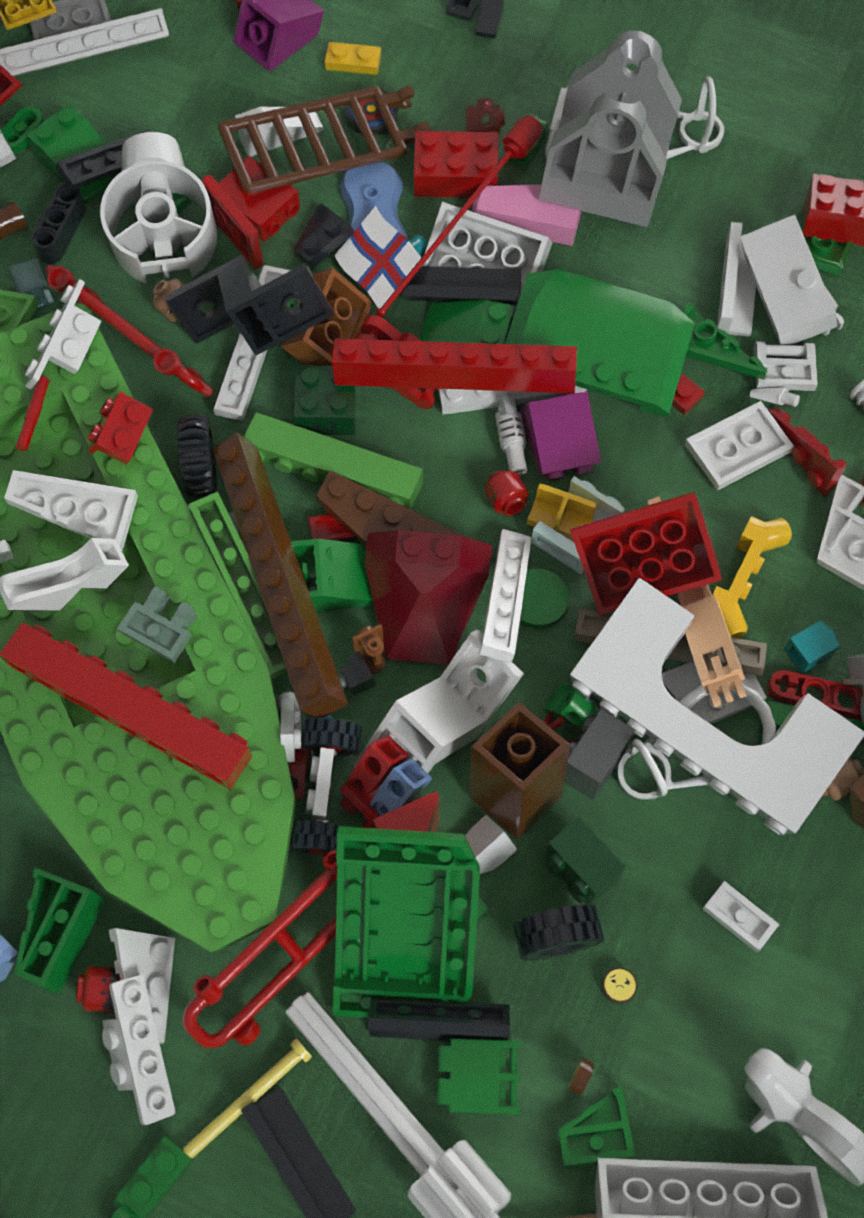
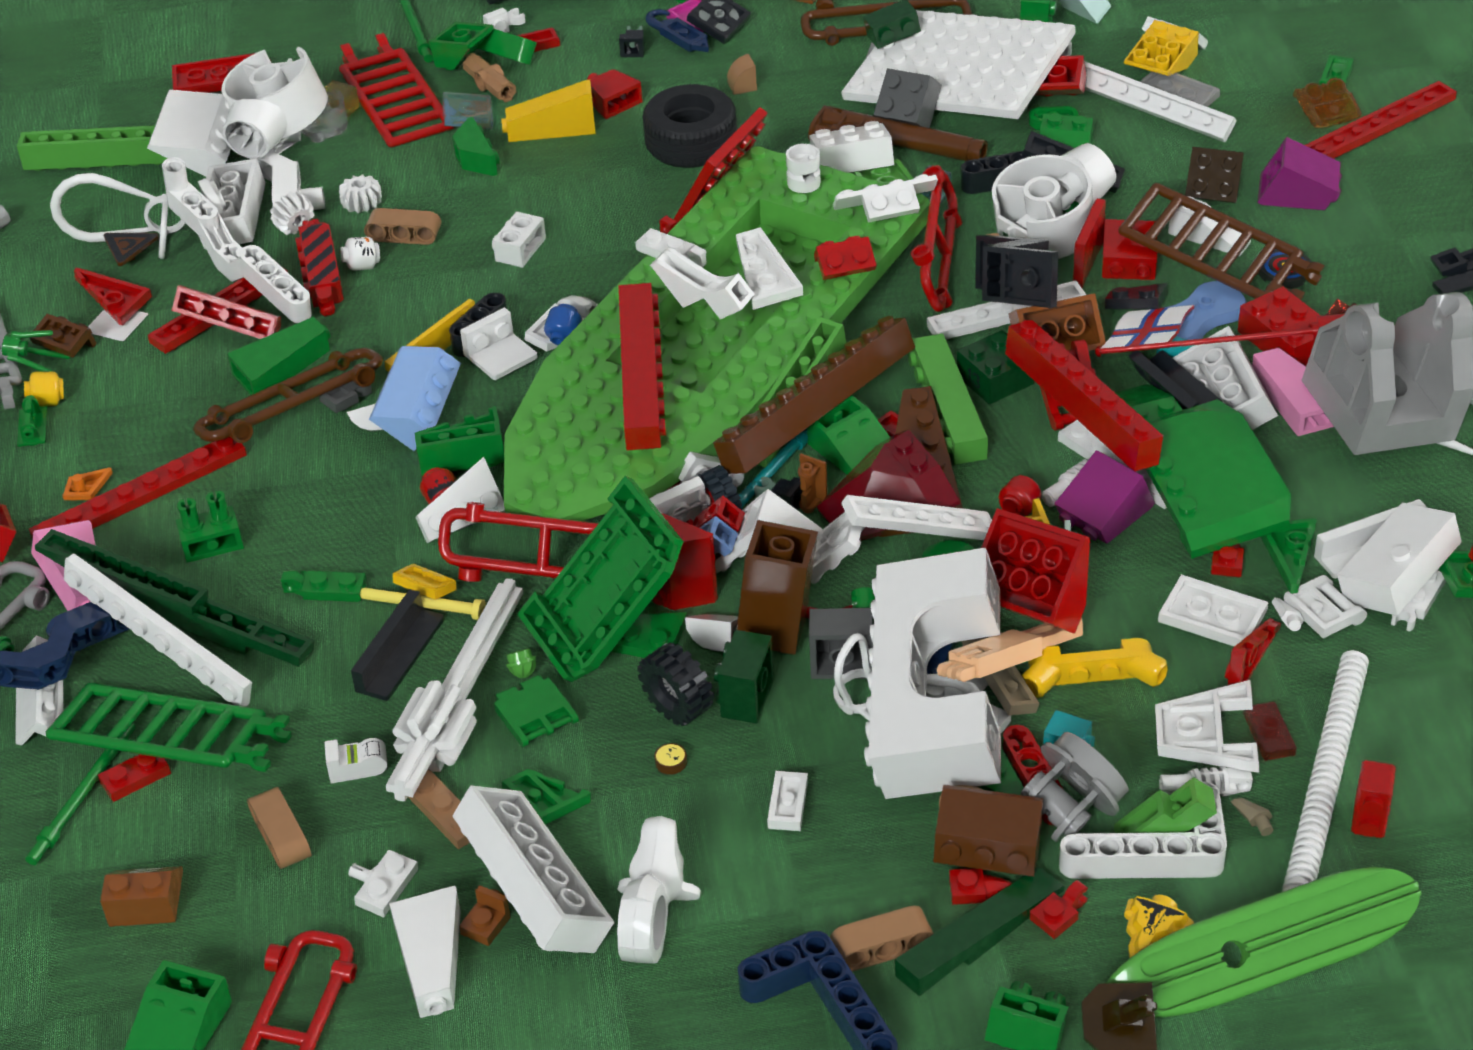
camera: 60 degrees right, 25 degrees down
red piece [15,376,50,452] -> none
white bracket [102,975,175,1125] -> none
sand green plate [117,586,198,663] -> none
black gear [176,414,217,497] -> none
yellow plate [325,42,381,75] -> none
black panel [368,997,510,1041] -> none
reddish brown tile [568,1057,594,1095] -> none
none -> yellow plate [392,563,456,600]
none -> bright green plate [506,648,536,678]
none -> dark brown plate [1185,147,1244,204]

